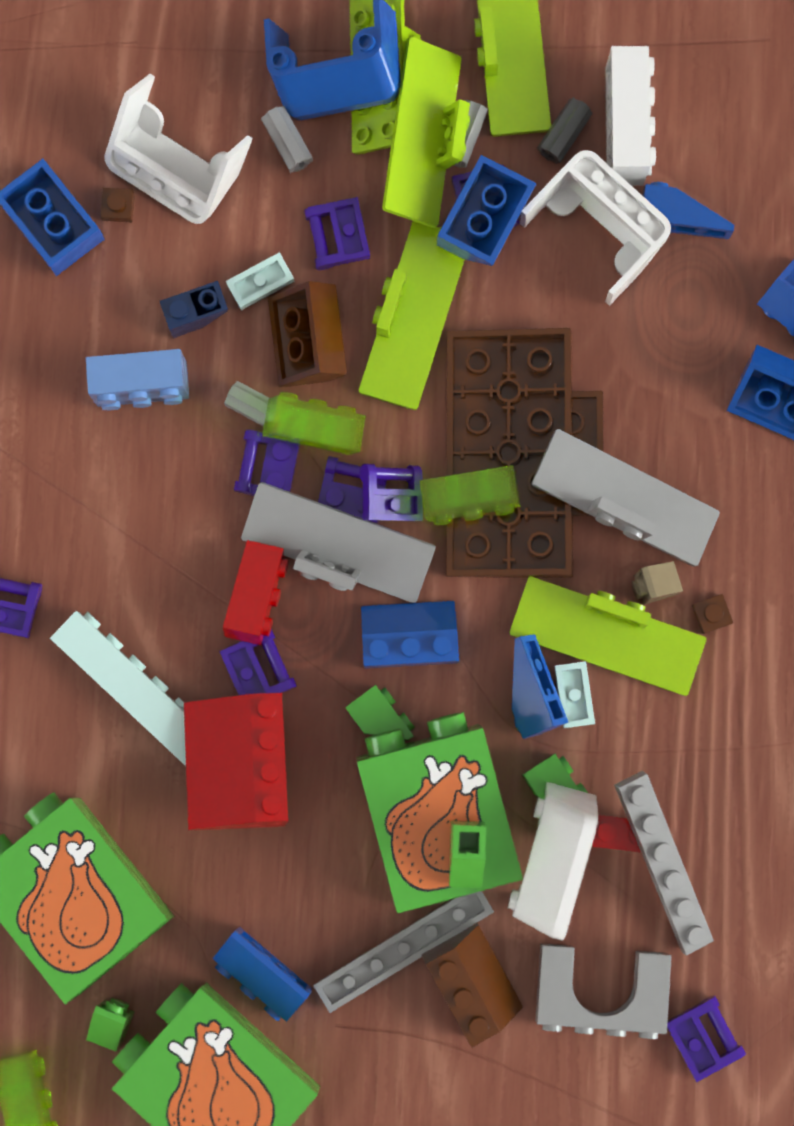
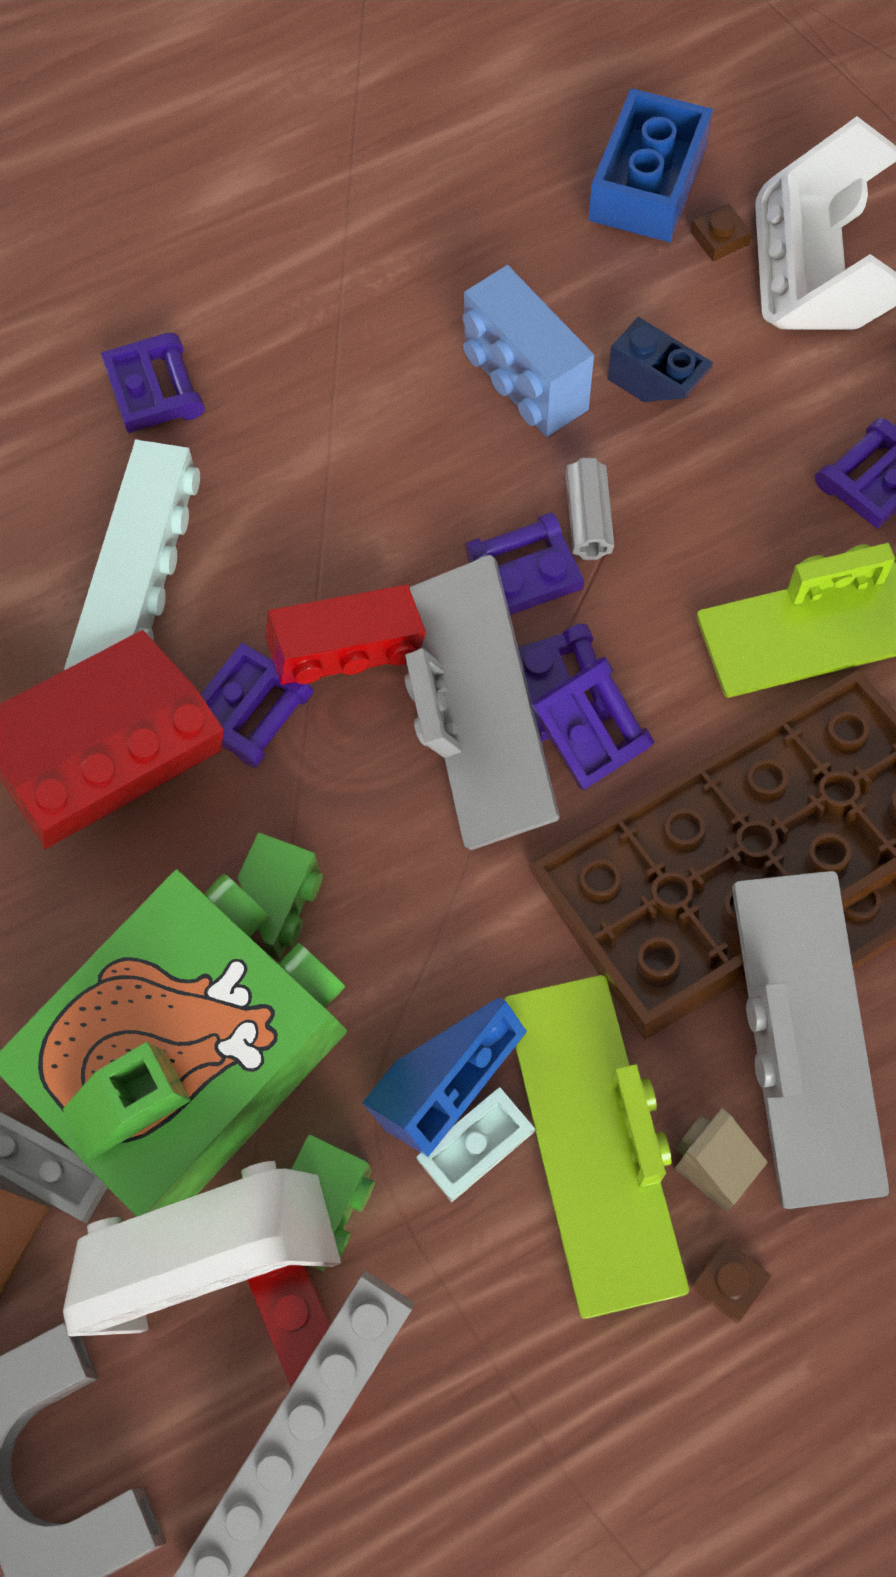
camera: 60 degrees right, 15 degrees down
light aqua plate [225,252,295,310] -> none
clear neon green brick [262,392,366,455] -> none
reddish brown slope [268,281,347,387] -> none
blue slope [361,601,459,669] -> none
clear neon green brick [419,465,521,525] -> none

